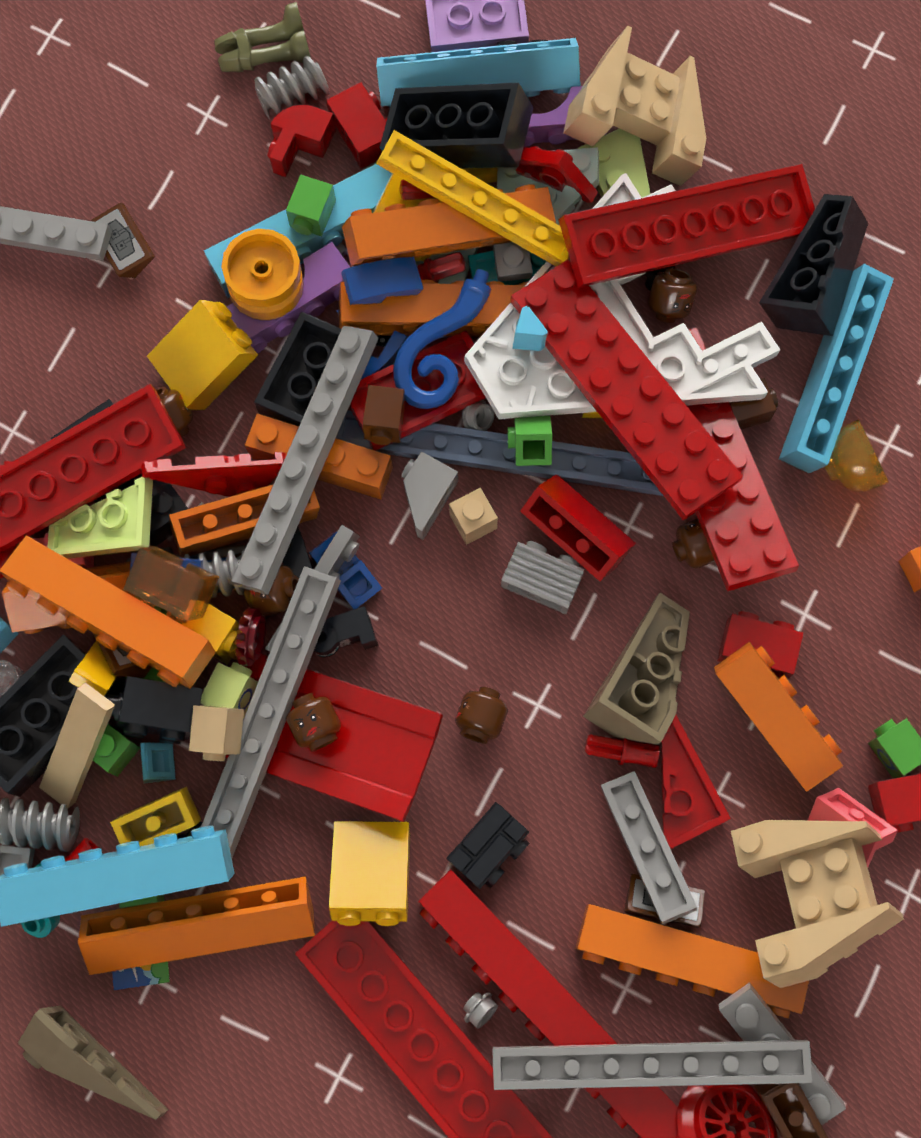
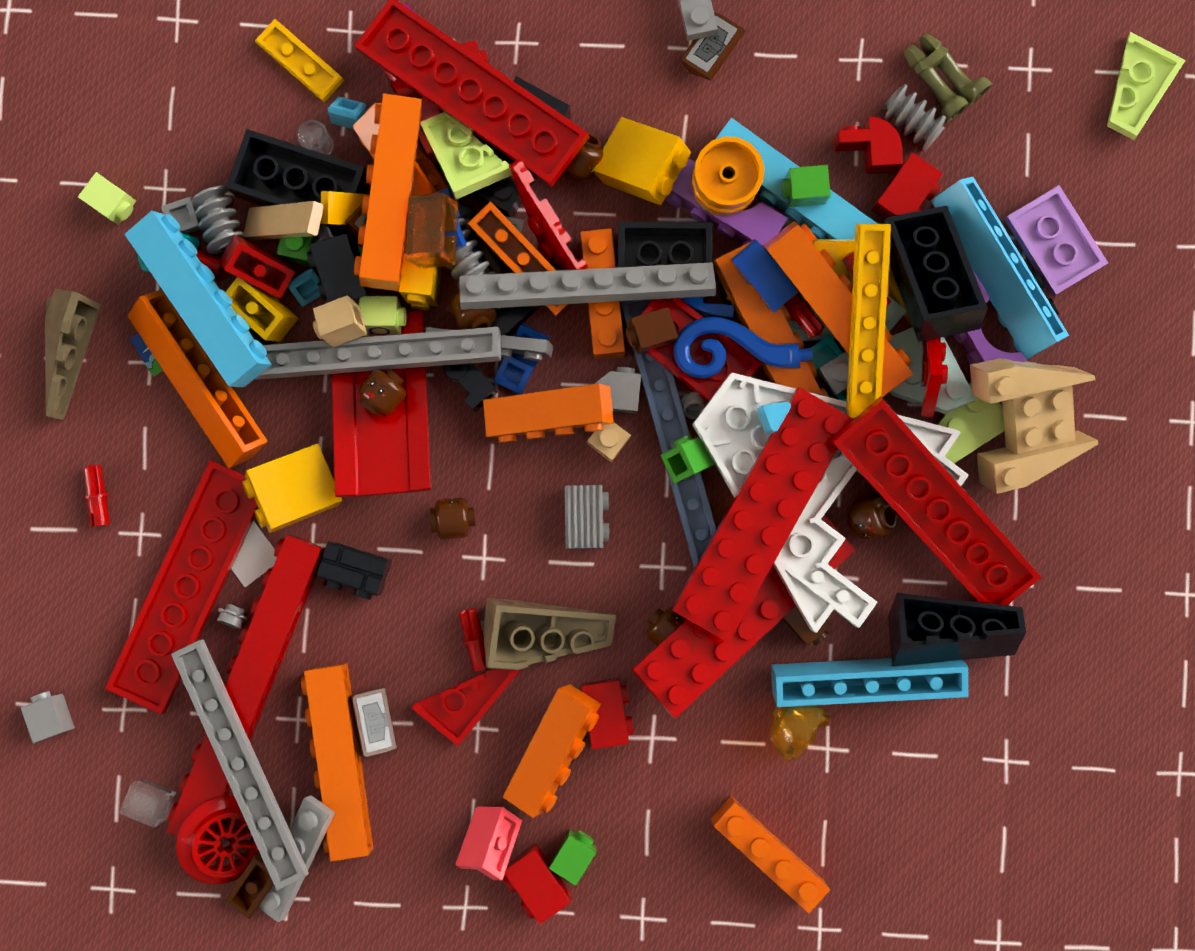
camera: 65 degrees right, 10 degrees up
dark red gear [235,608,266,667] -> none
red brick [520,474,636,582] -> none
light grey plate [601,771,697,925] -> none
tan wedge [731,820,904,988] -> none
none -> red axle [83,465,111,527]
none -> red brick [220,234,295,299]
none -> white sticker [232,521,277,587]
none -> orange brick [483,383,614,443]

